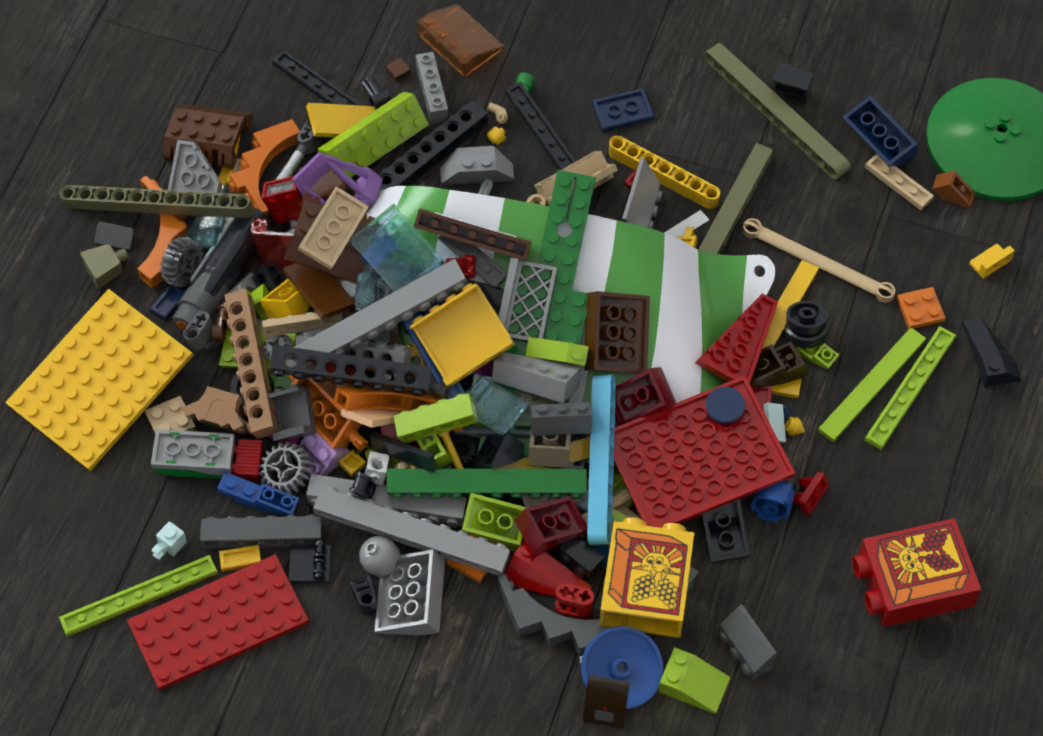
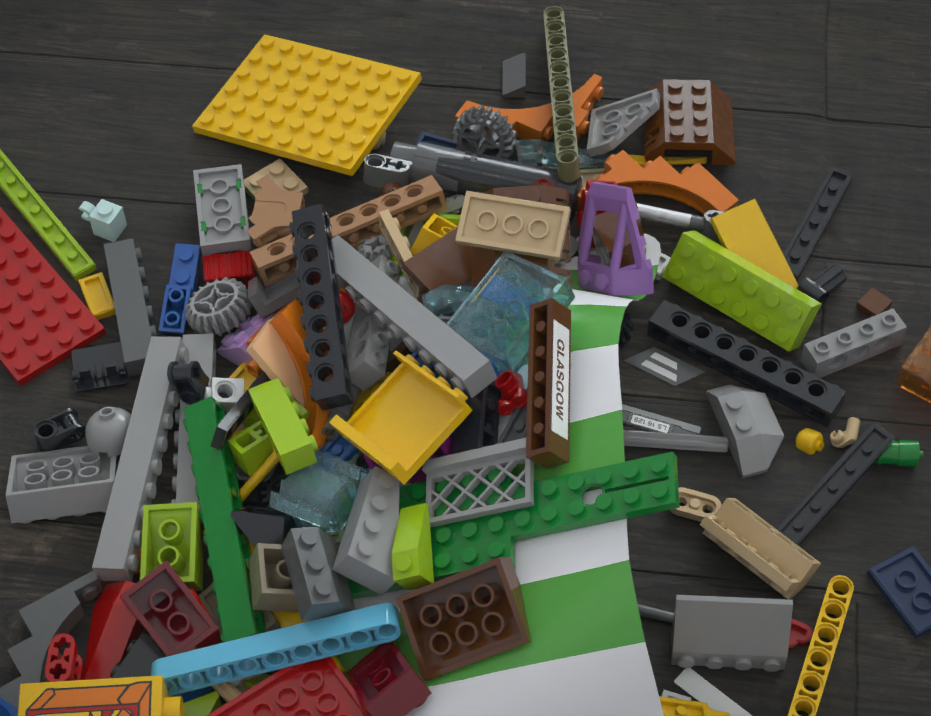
camera: 80 degrees right, 5 degrees down
olive torso [80,244,129,289] -> none

